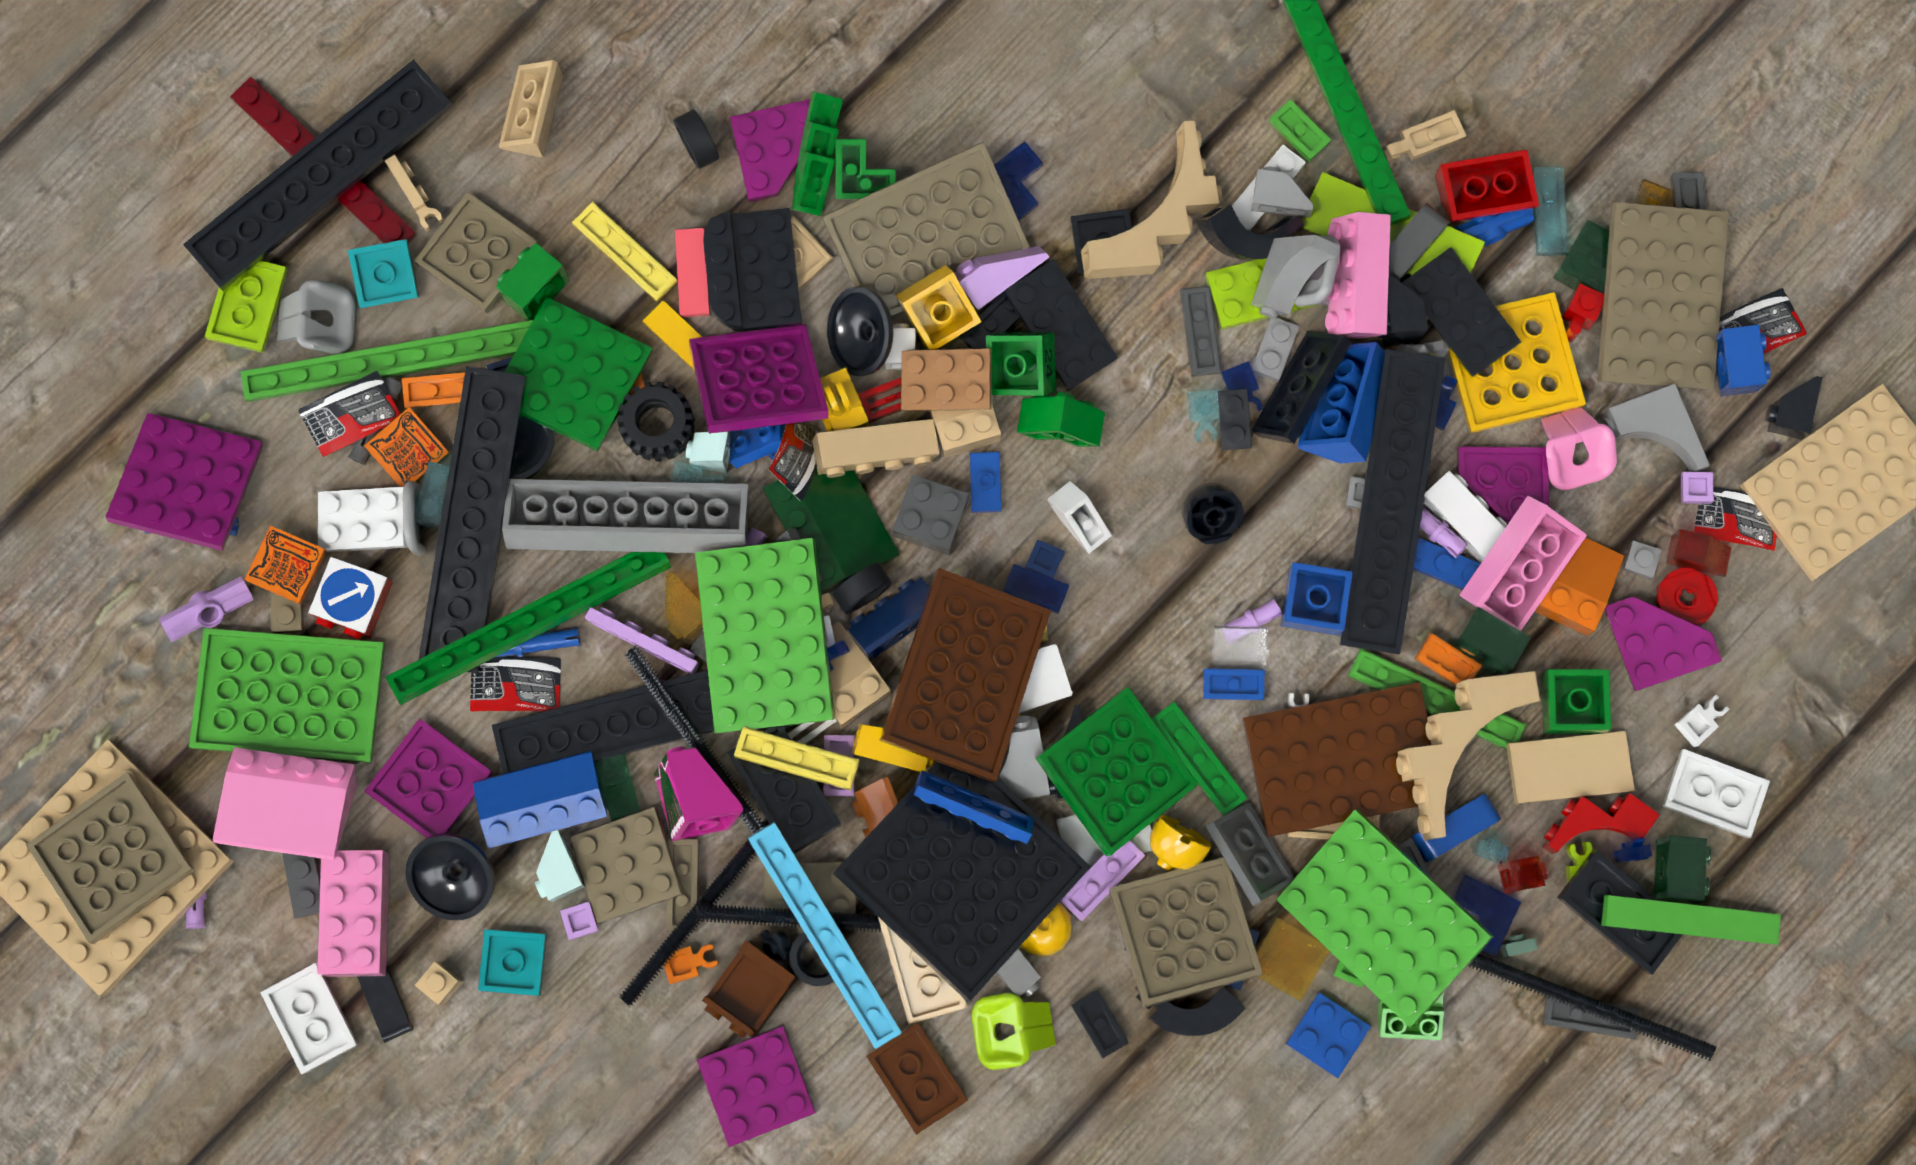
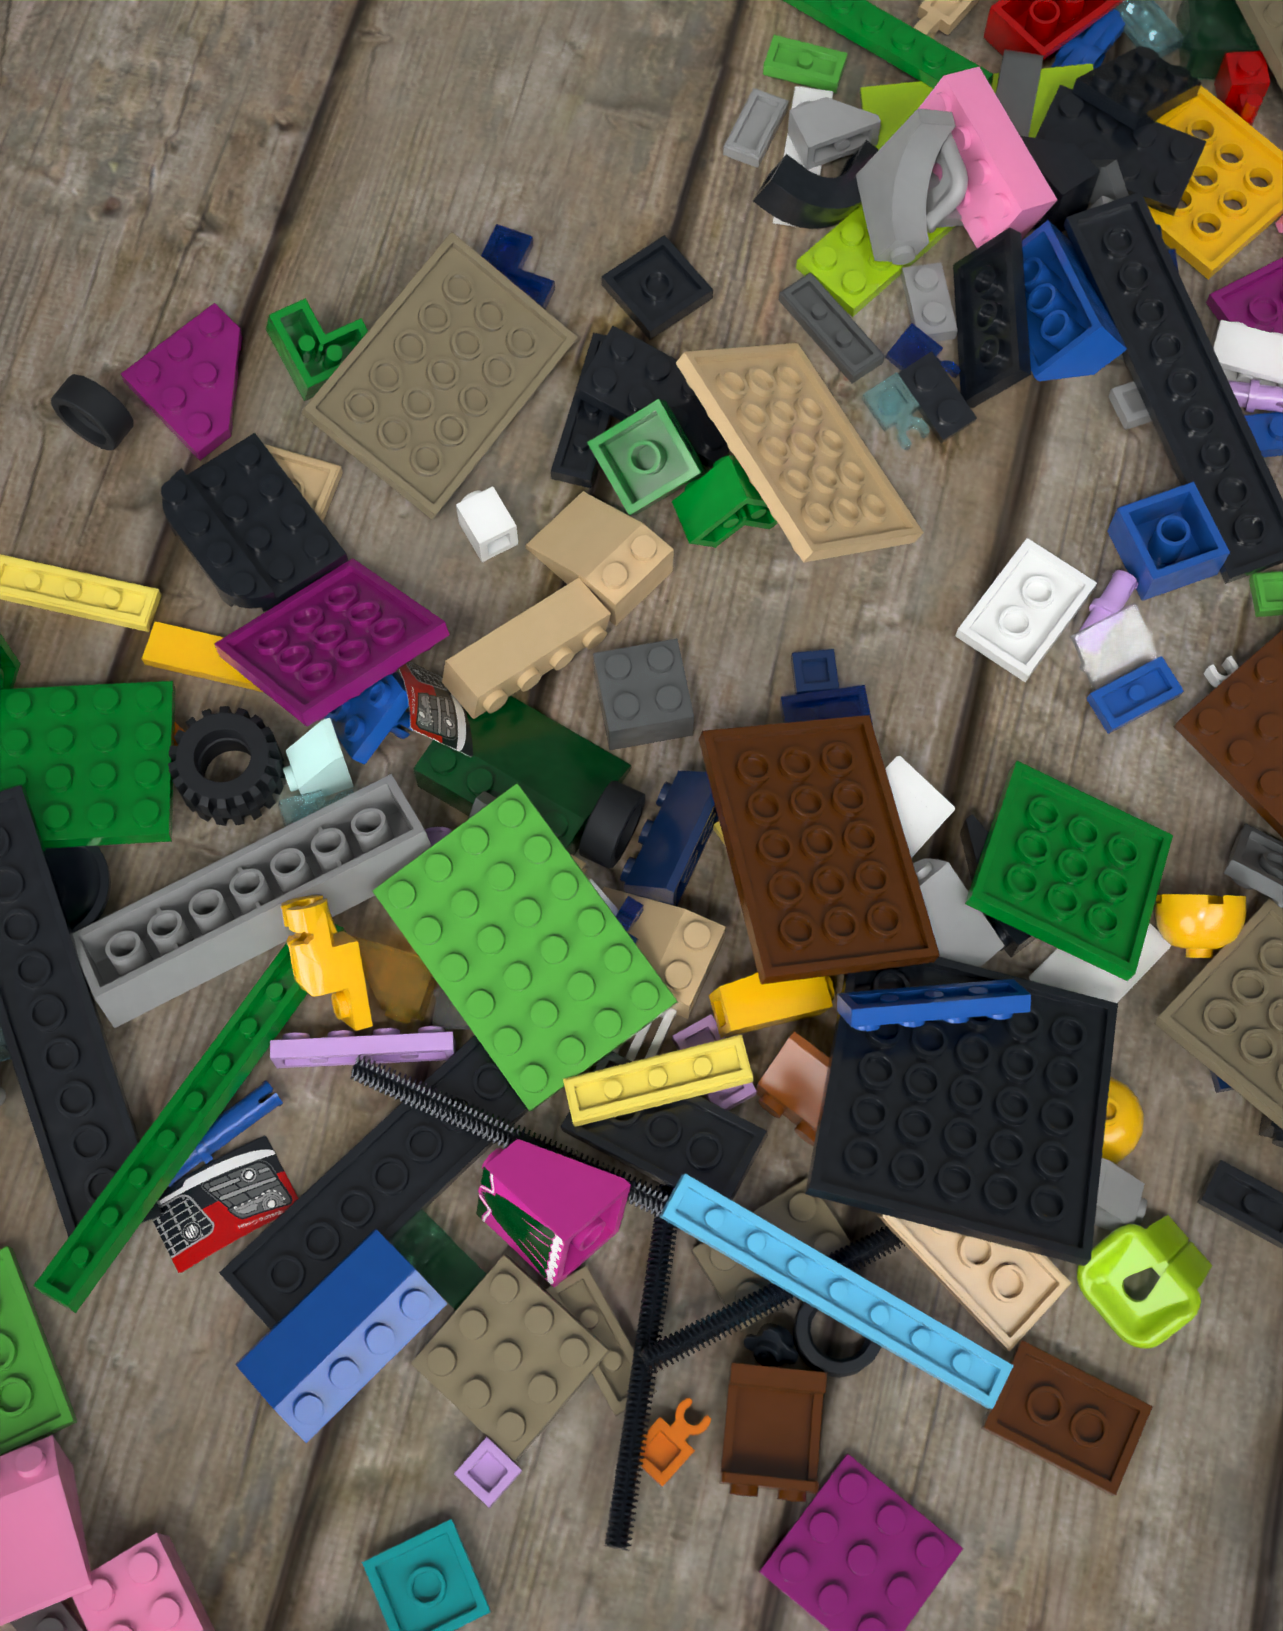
camera: 30 degrees left, 10 degrees down
magenta plate [364,718,493,838] -> none
black dish [406,833,495,920] -> none
light aqua slope [535,830,585,902] -> none
coral tile [675,228,710,318] -> none
green slope [792,91,843,216] -> none
yellow brick [820,368,869,432] -> none
black dish [827,287,894,376] -> none
red tile [858,378,902,423] -> none
yellow brick [895,265,981,350] -> none
medium nougat plate [901,349,992,411] -> none
lavender slope [954,246,1049,310] -> none
blue plate [970,452,1001,513] -> none
white slope [1047,481,1112,554] -> none
lavender plate [1061,841,1145,922] -> none
tan arch [1081,121,1222,279] -> none
green plate [1151,701,1248,816] -> none
black cylinder [1182,483,1244,544] -> none
none -> yellow plate [281,895,373,1031]
none -> tan plate [676,343,924,563]
none -> light grey tile [723,88,789,168]
none -> white plate [955,538,1097,682]
none -> black plate [1072,46,1202,130]
none -> dark grey tile [1090,159,1129,204]

